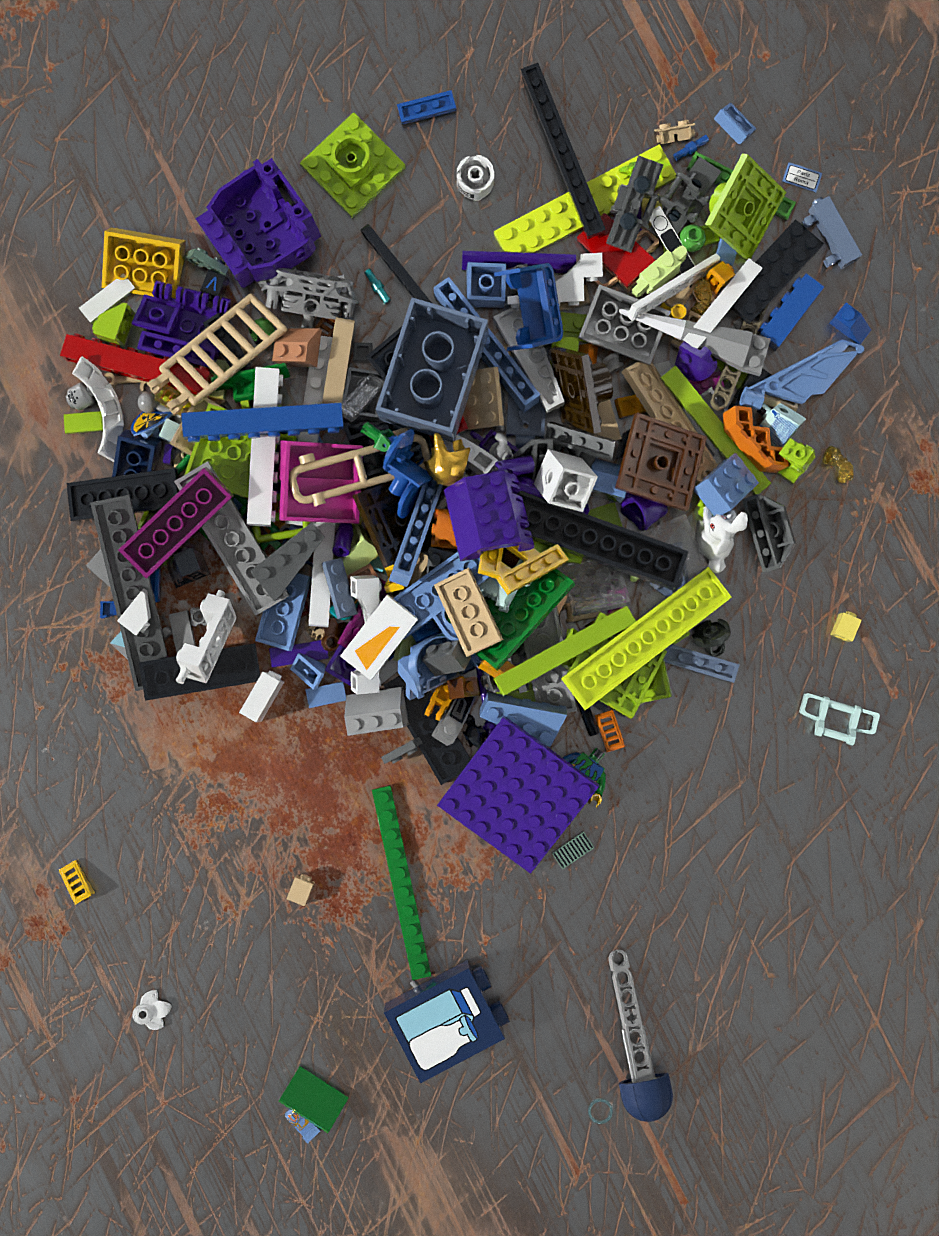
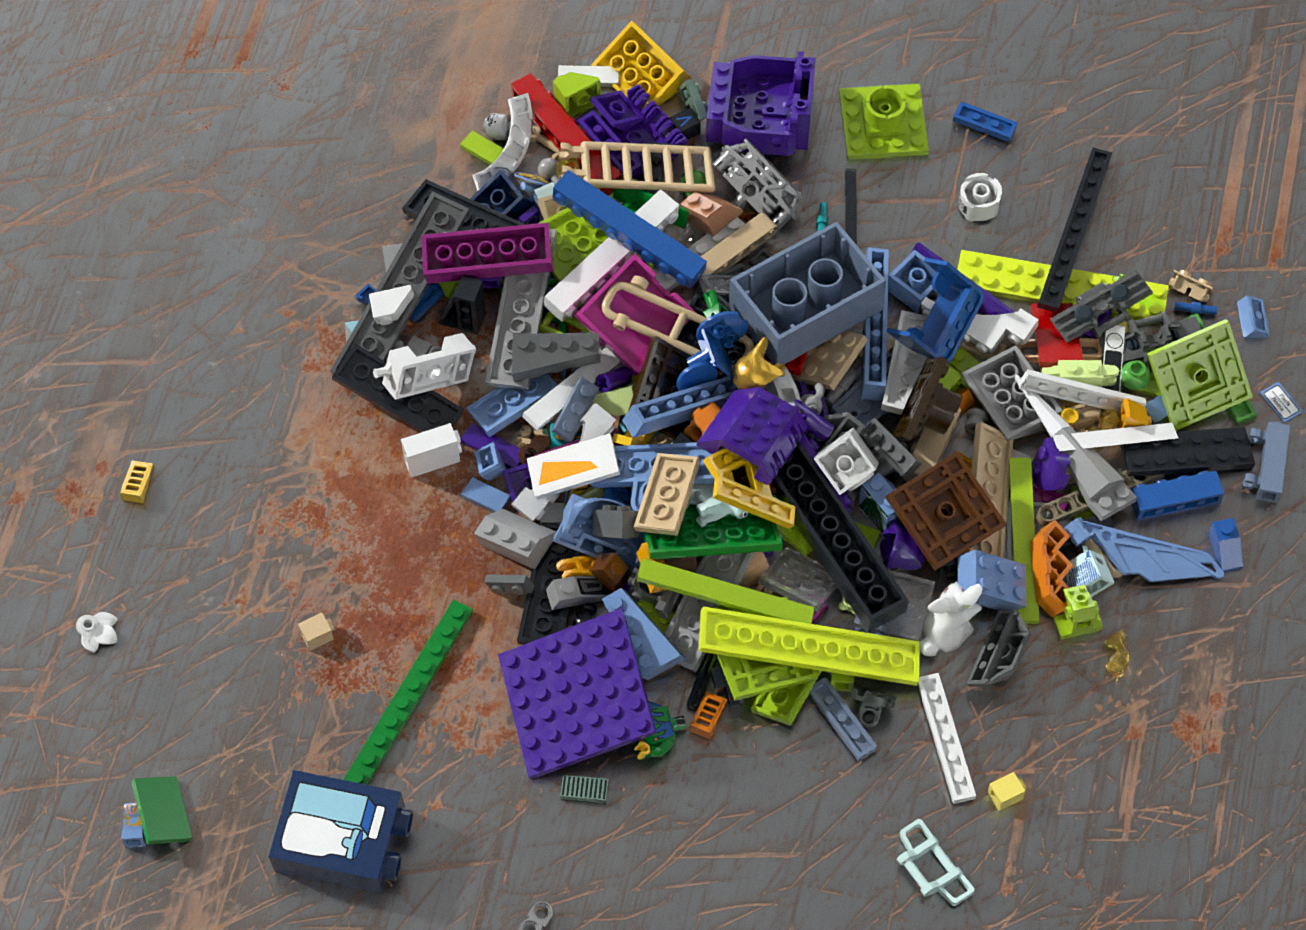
camera: 40 degrees right, 25 degrees down
none -> white plate [917,673,976,804]

